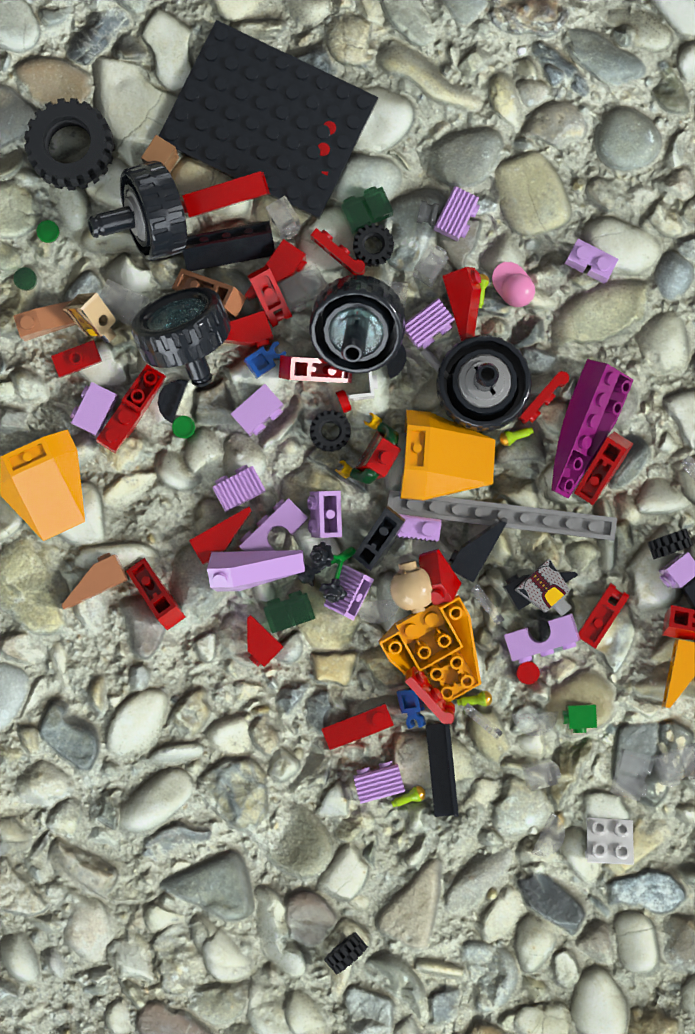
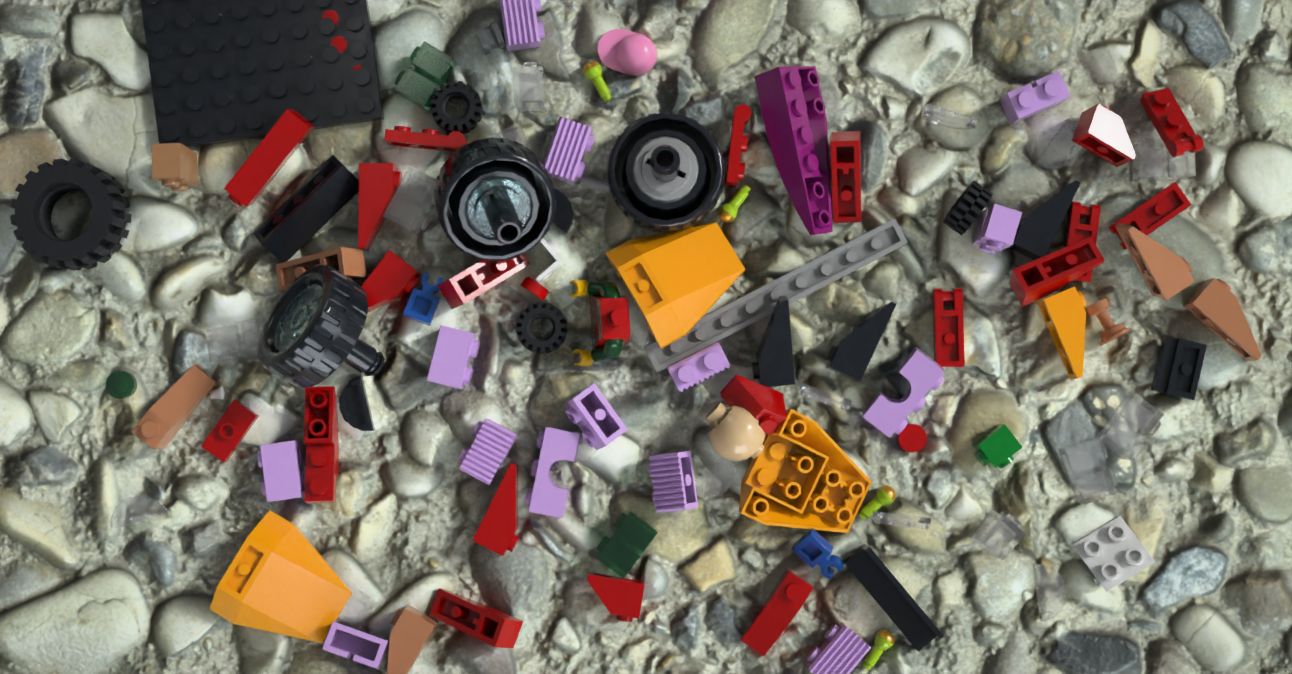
camera: 30 degrees left, 0 degrees up
green piece [36,220,60,243] -> none
tan torso [63,292,116,343] -> none
black wheel [88,161,187,261] -> none
green piece [172,416,195,439] -> none
lavender wedge [207,550,305,592] -> none
red plate [247,265,293,328] -> none
clear piece [266,196,301,240] -> none
black plant [297,542,356,603] -> none
black slope [353,506,406,571] -> none
red plate [405,666,455,724] -> none
red slope [442,267,481,341] -> none
clear tile [512,712,558,736] -> none
torso [515,559,571,616] -> none
none -> lavender piece [322,621,389,670]

